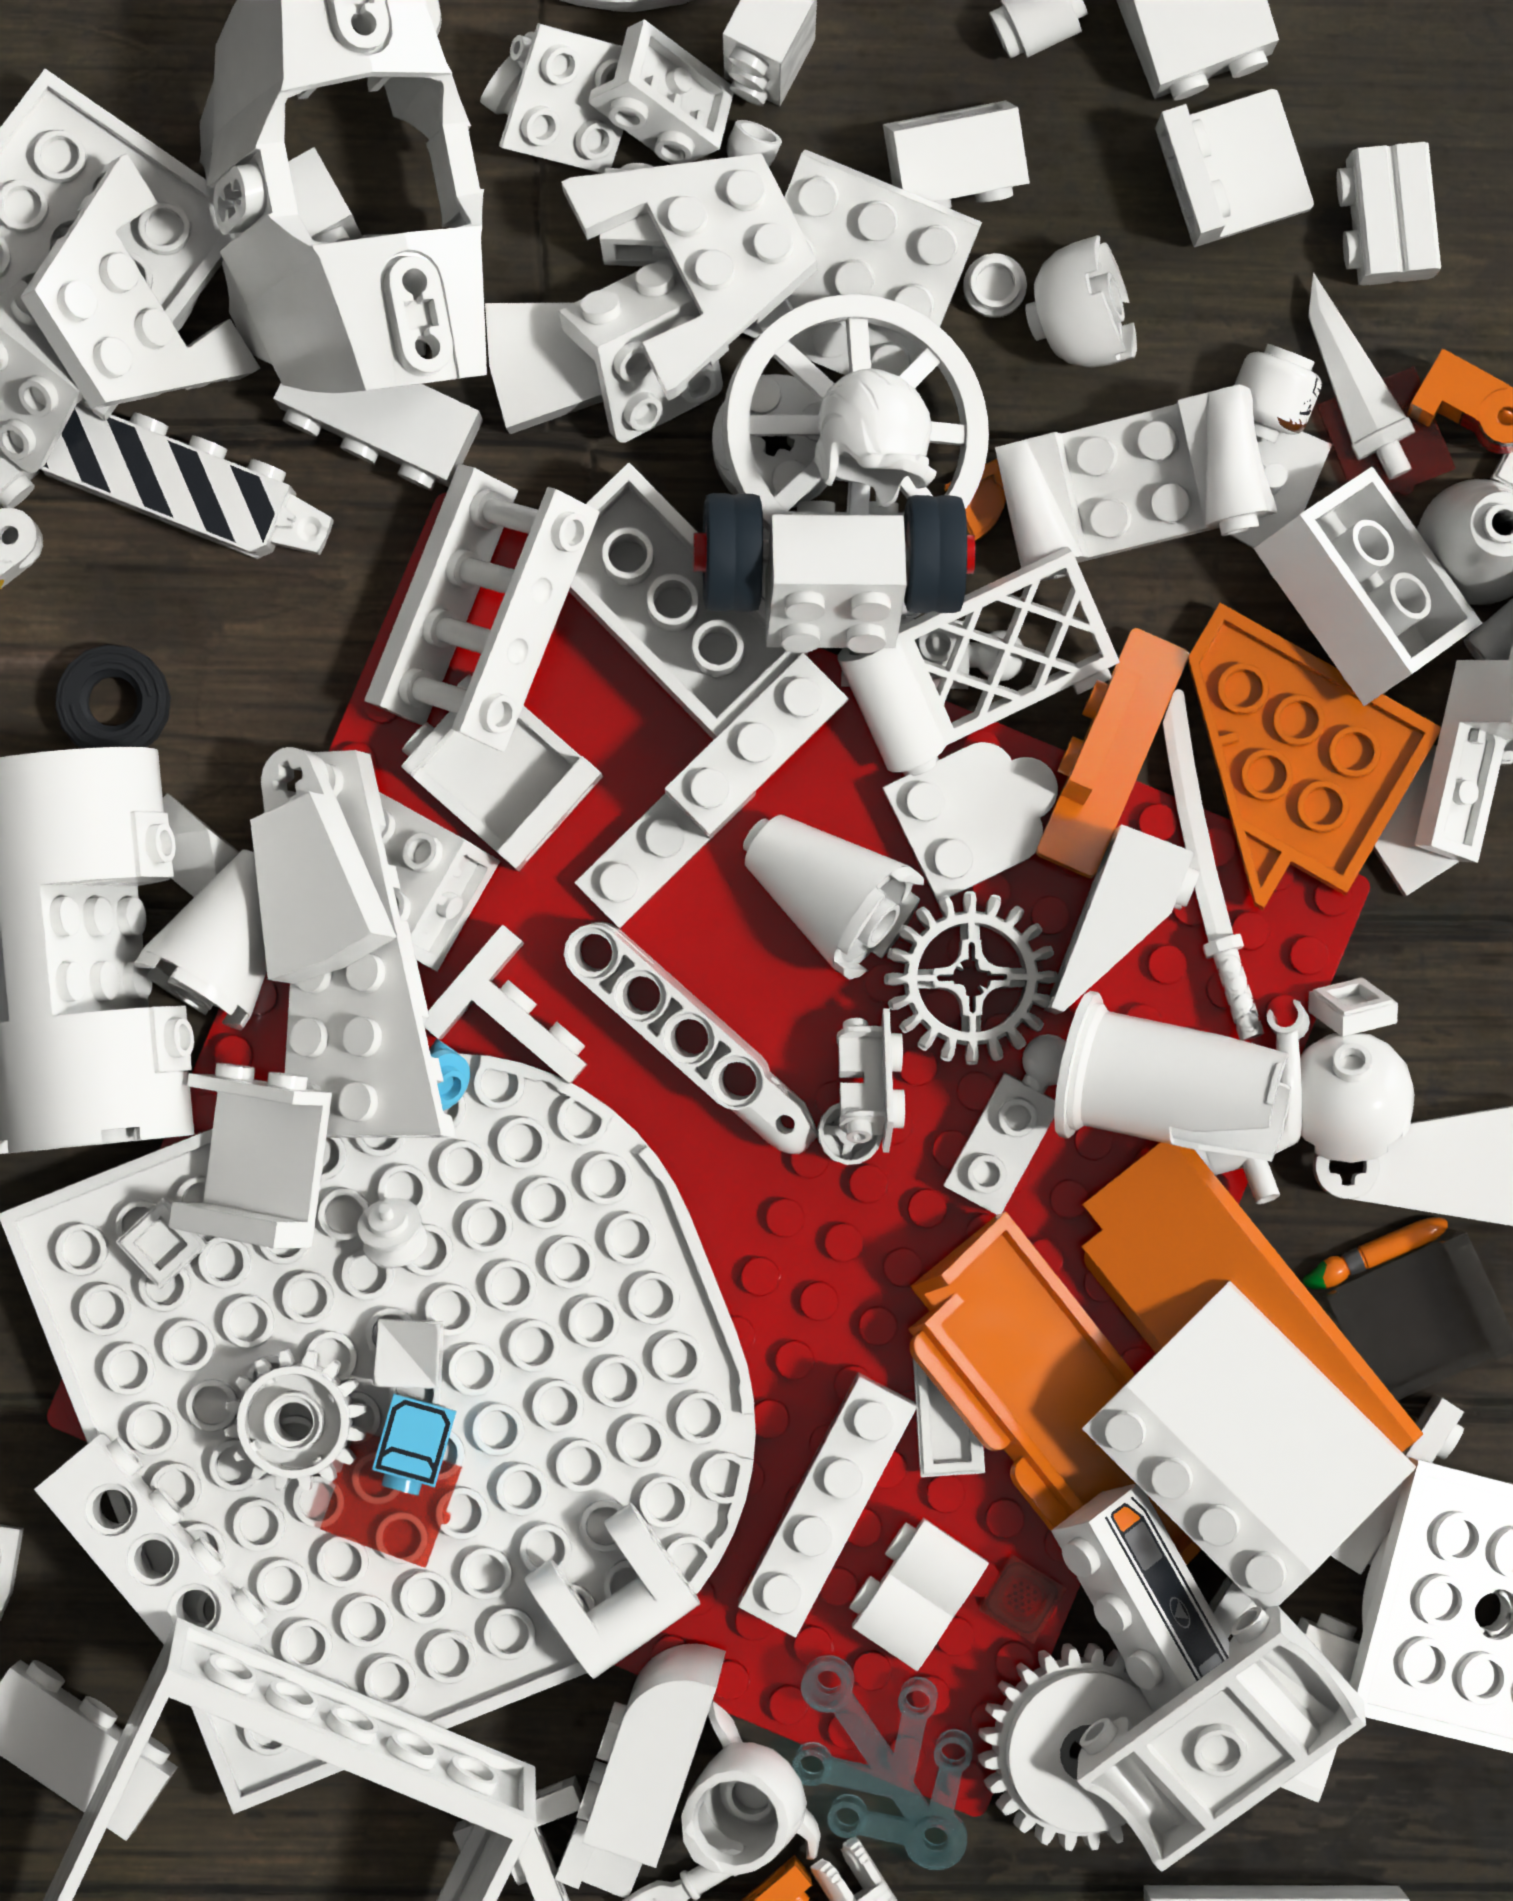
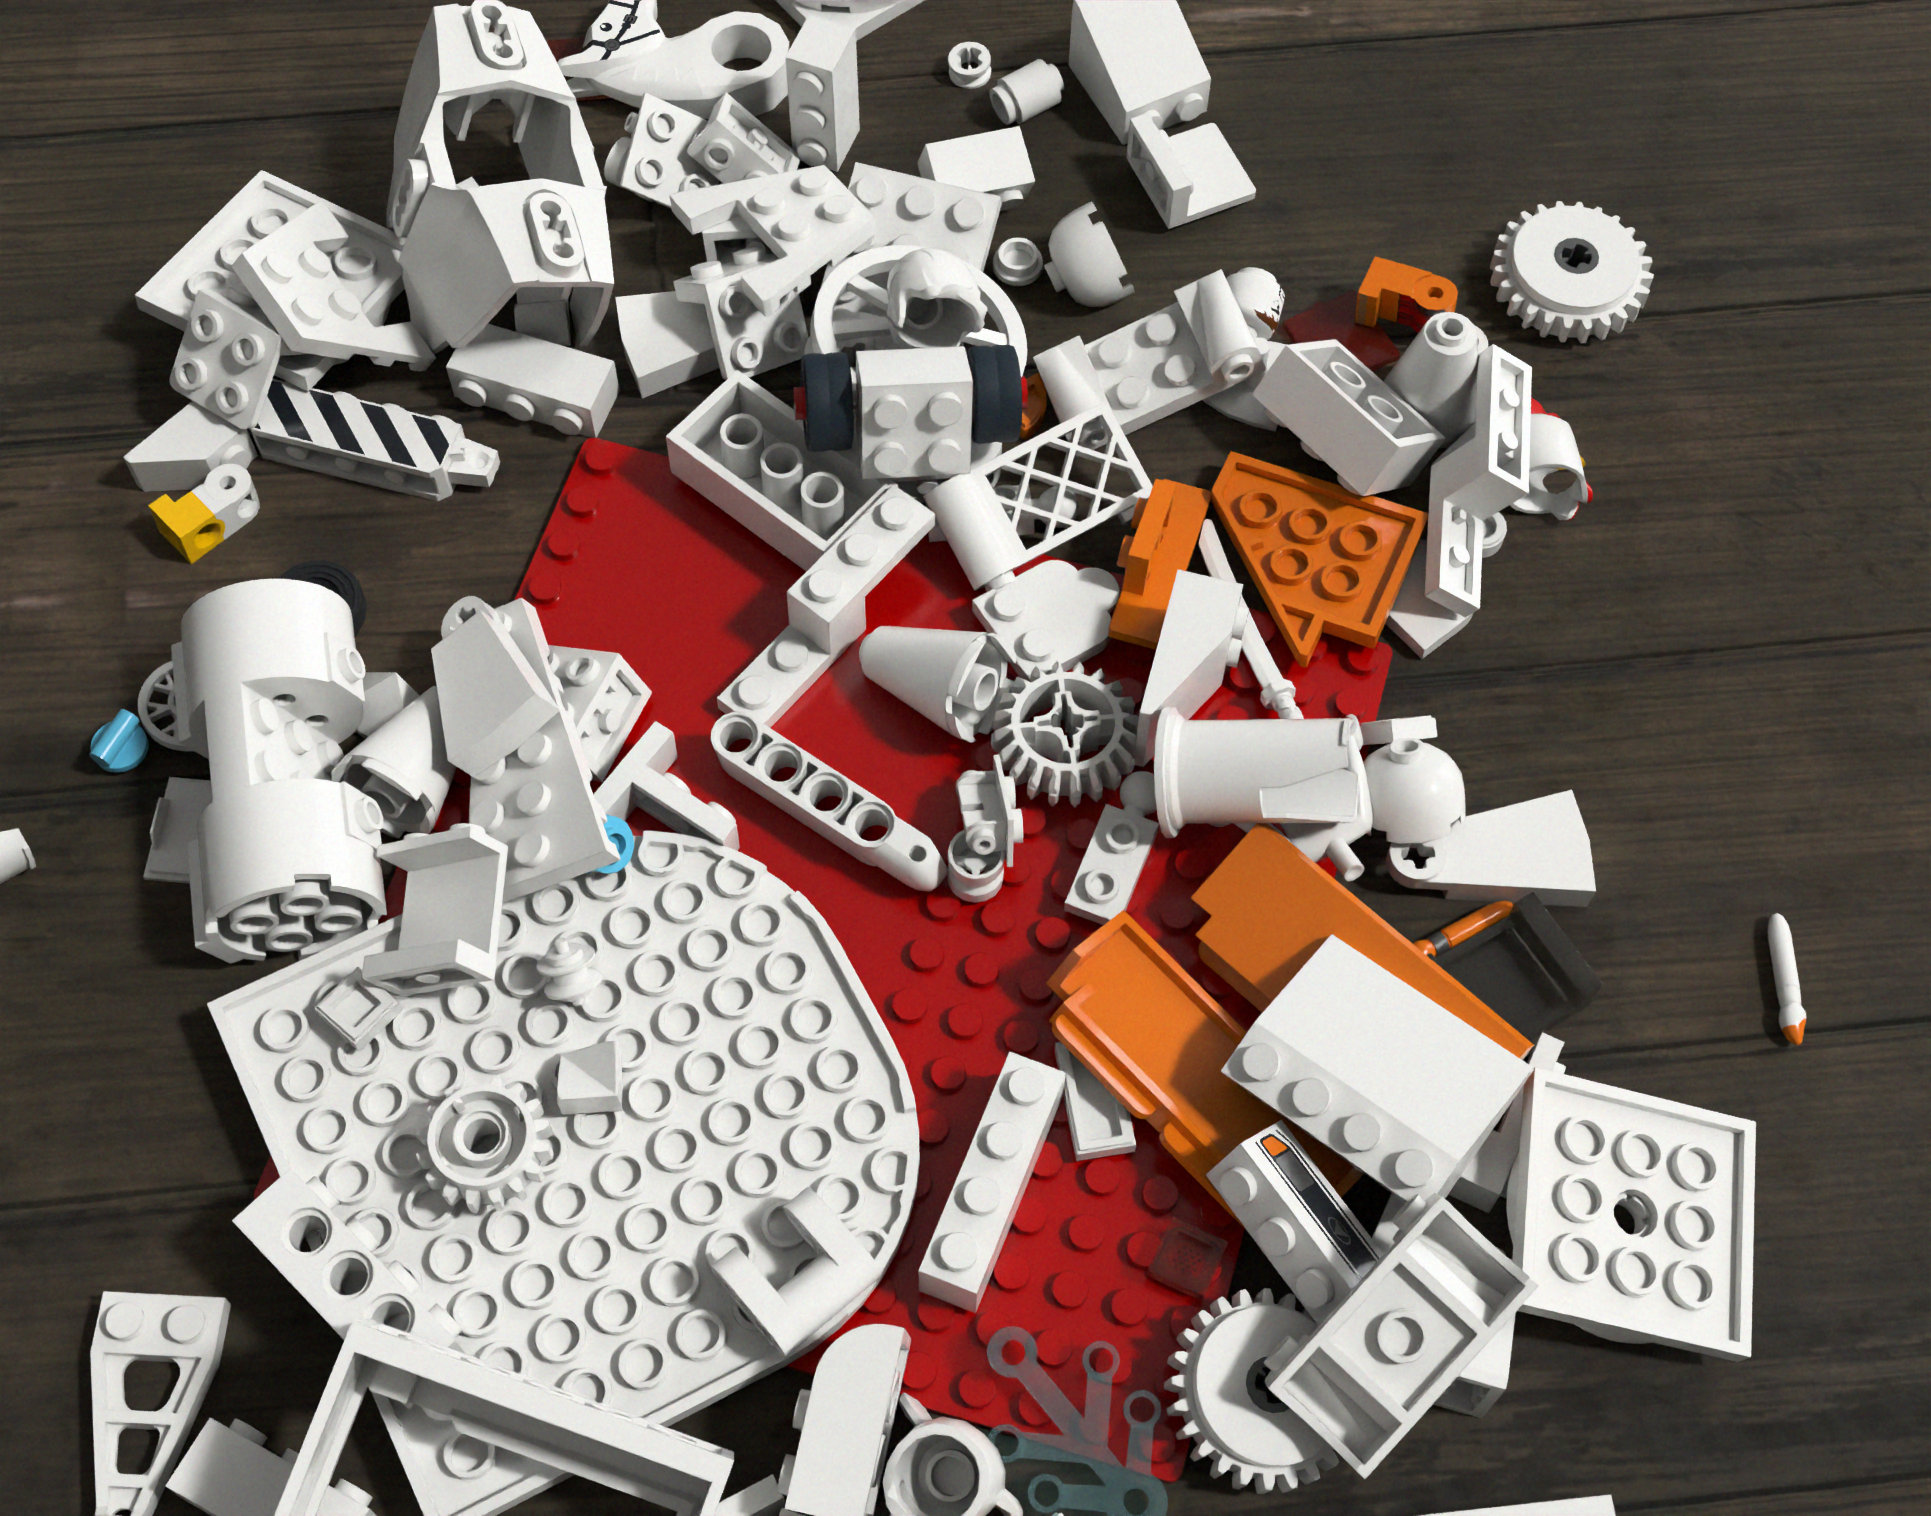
camera: 10 degrees left, 25 degrees down
clear red piece [320,1432,463,1568] -> none
white fence [364,464,600,752] -> none
medium azure brick [372,1393,457,1496] -> none
white panel [401,674,603,871] -> none
white brick [849,1517,989,1671] -> none
white bar [1308,272,1416,480] -> none
white brick [1337,142,1441,286] -> none

